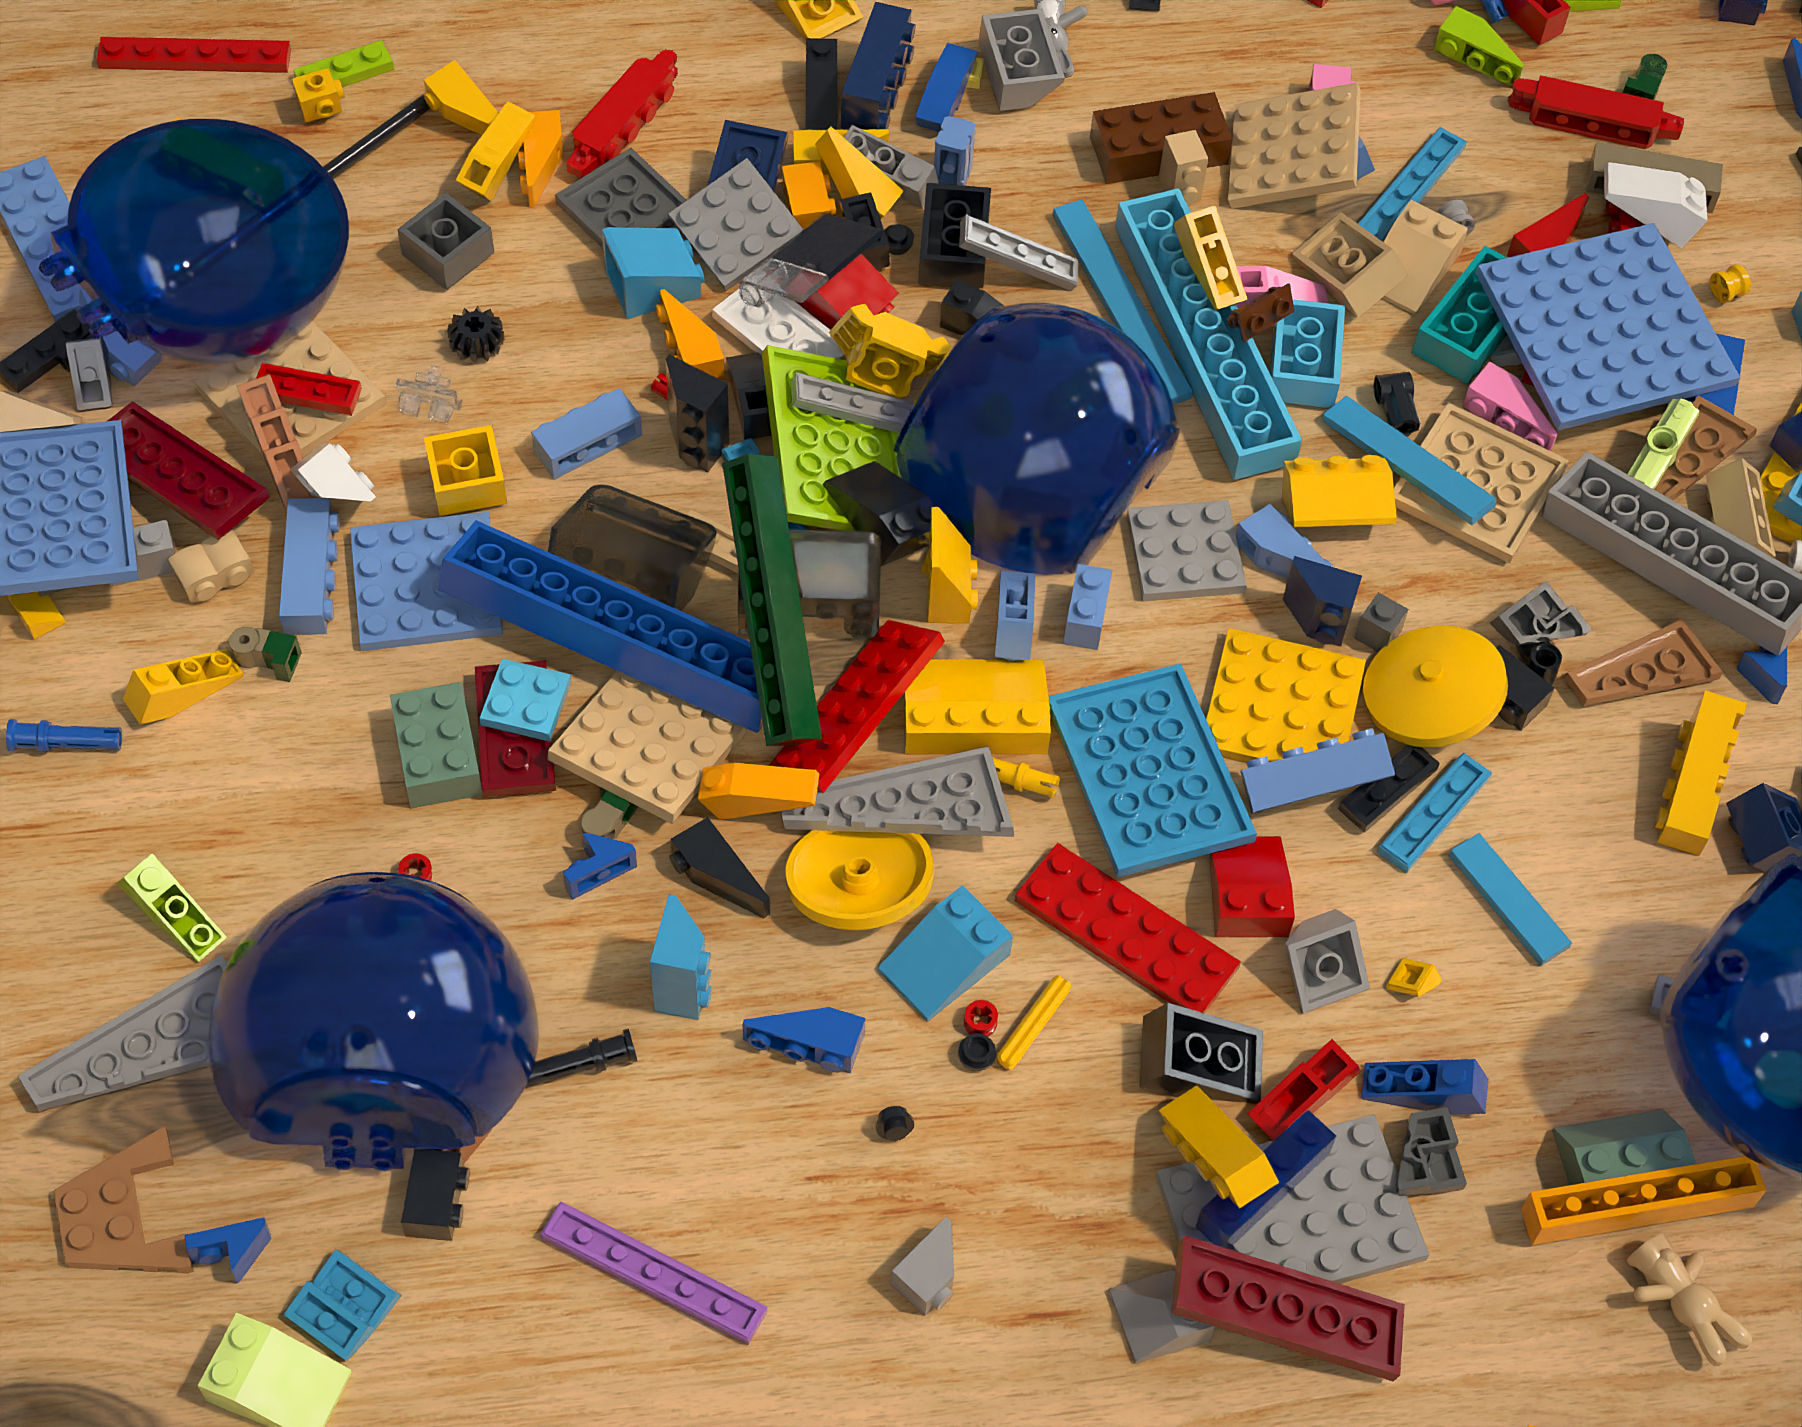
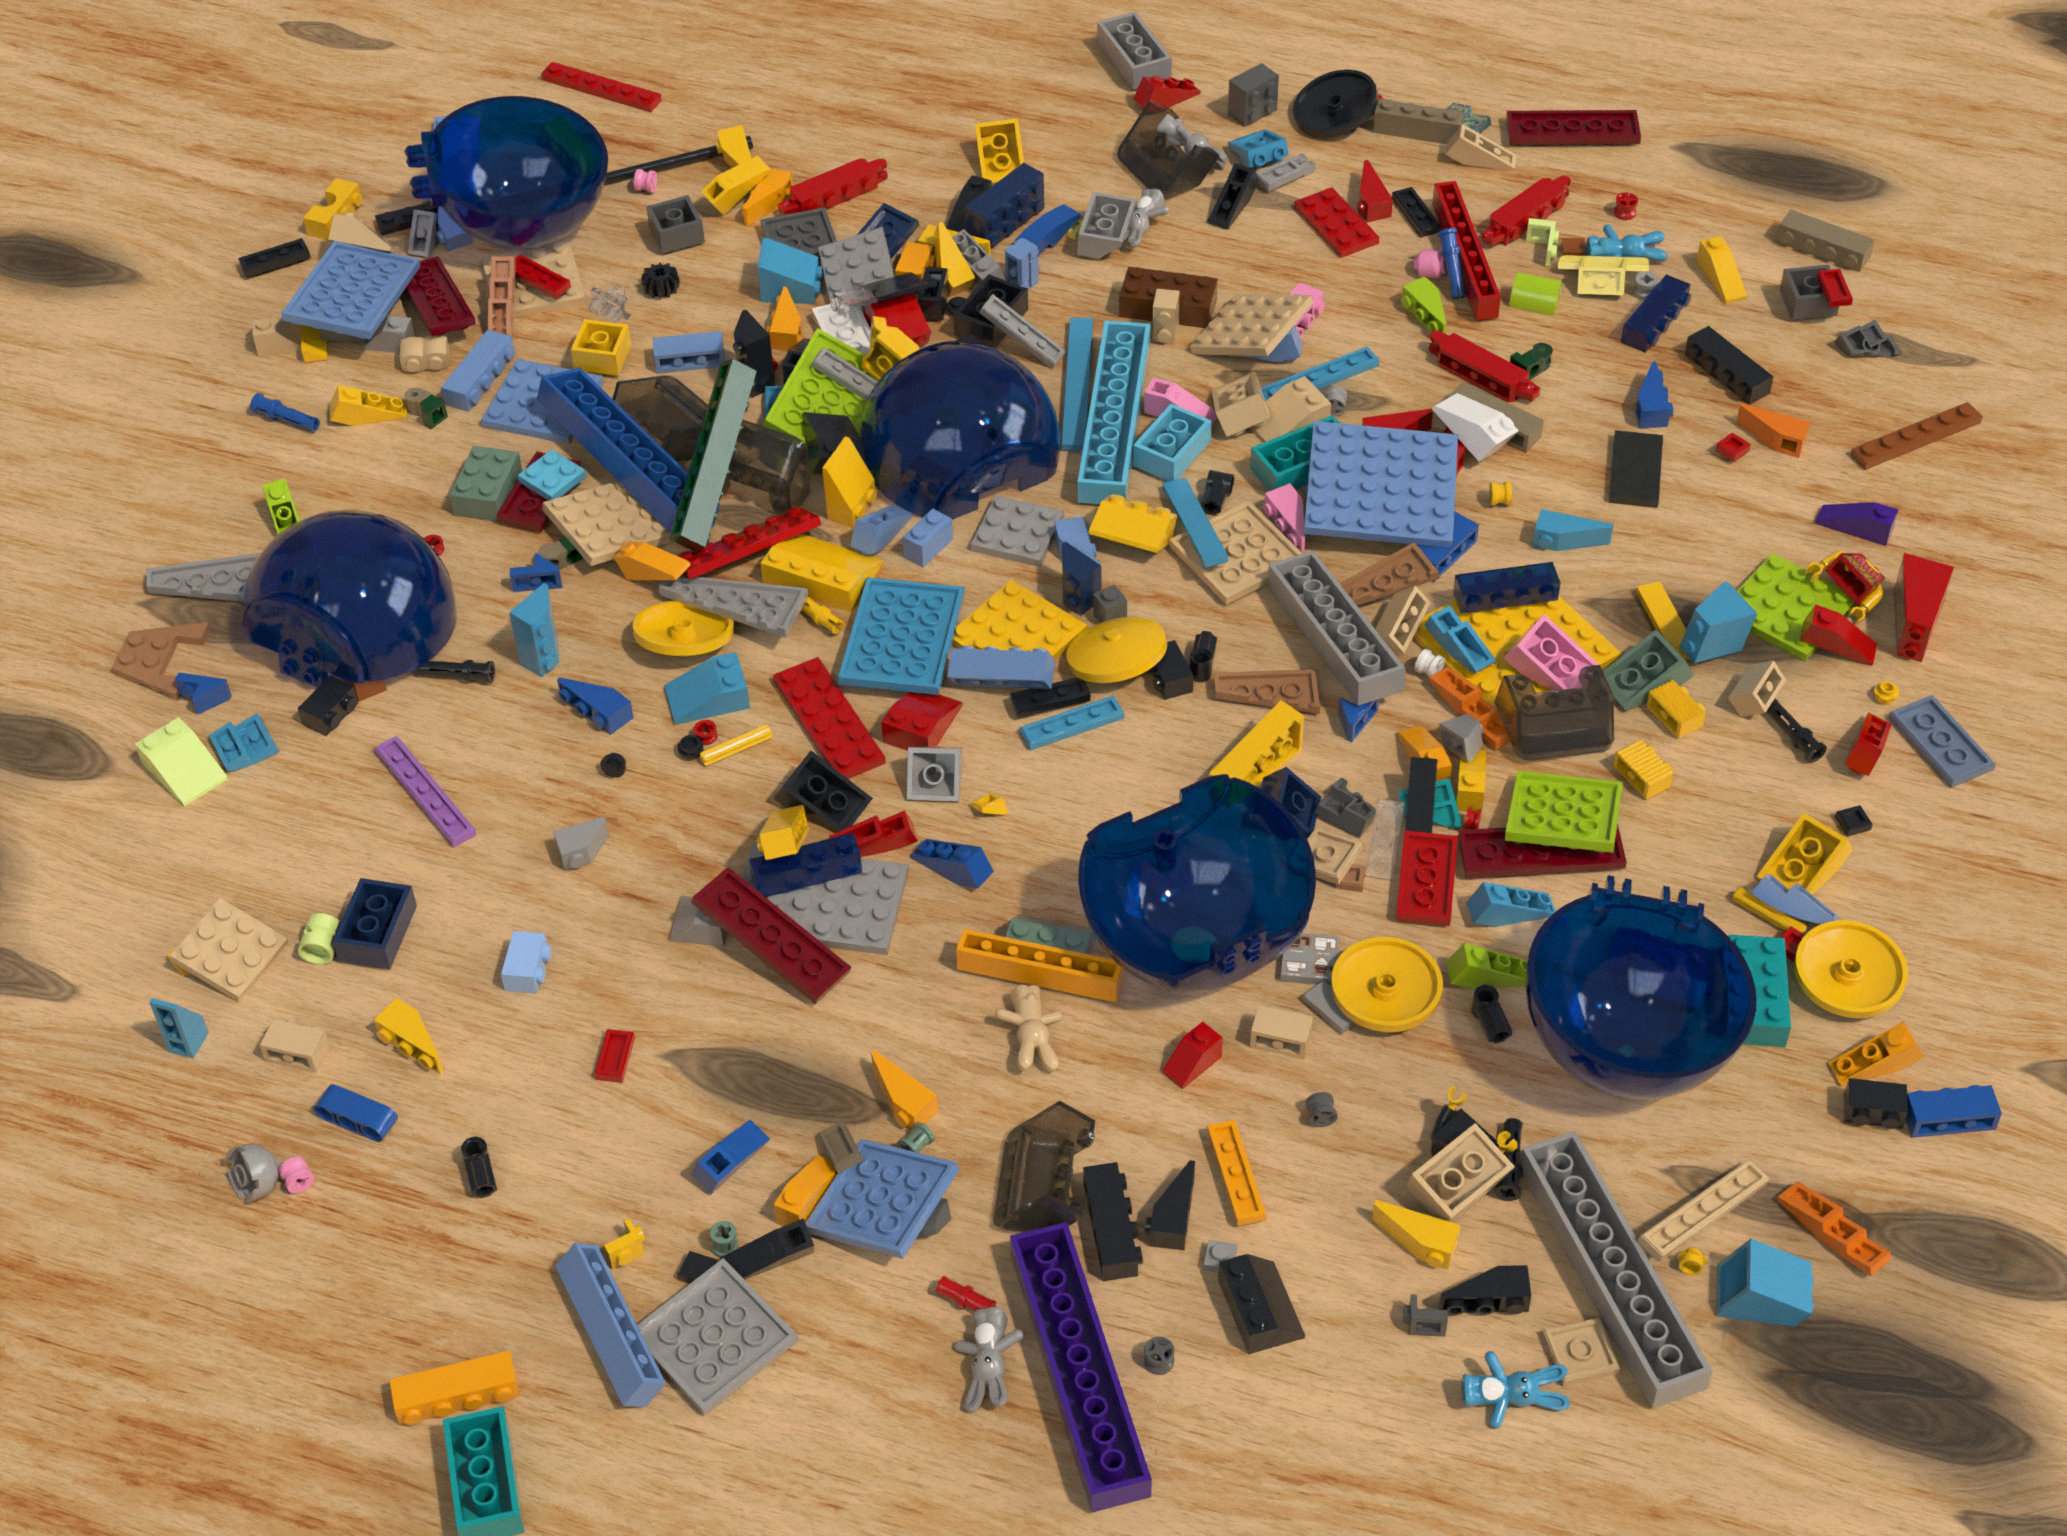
camera: 30 degrees right, 10 degrees down
white slope [290,443,376,501] -> none
yellow brick [292,68,345,122] -> none
lime plate [293,40,395,87] -> none
black slope [669,817,770,918] -> none
yellow slope [1173,206,1248,310] -> none
reddish brown hinge [1227,283,1295,342] -> none
dark grey slope [1396,1107,1467,1195] -> none
dark azure tile [1449,833,1572,966] -> none
dark grey slope [1490,581,1592,646] -> none
yellowish green piece [1628,398,1699,490] -> none
none -> bright pink wheel [634,169,657,193]

